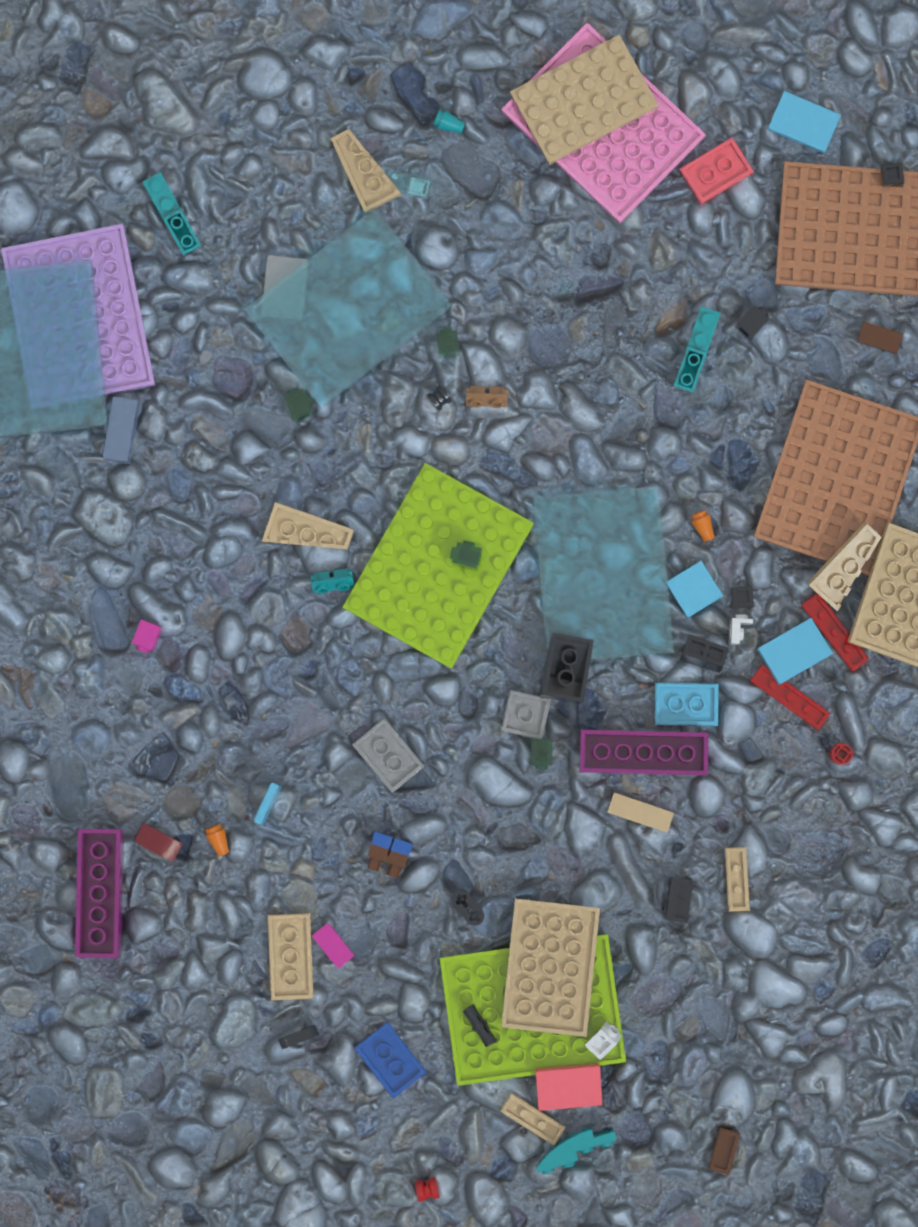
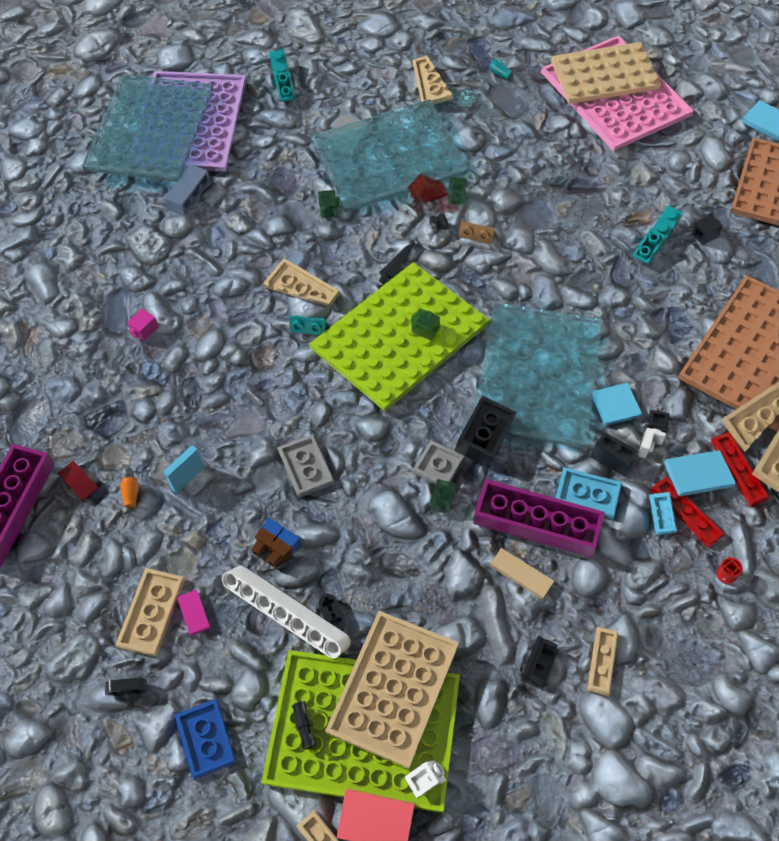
camera: 15 degrees right, 25 degrees down
coral tile [679,137,754,205] -> none
orange cone [690,509,715,542] -> none
none -> white beam [222,566,351,658]
none -> black bar [379,243,415,284]
none -> clear red slope [408,173,449,203]
none -> medium azure plate [649,492,677,535]

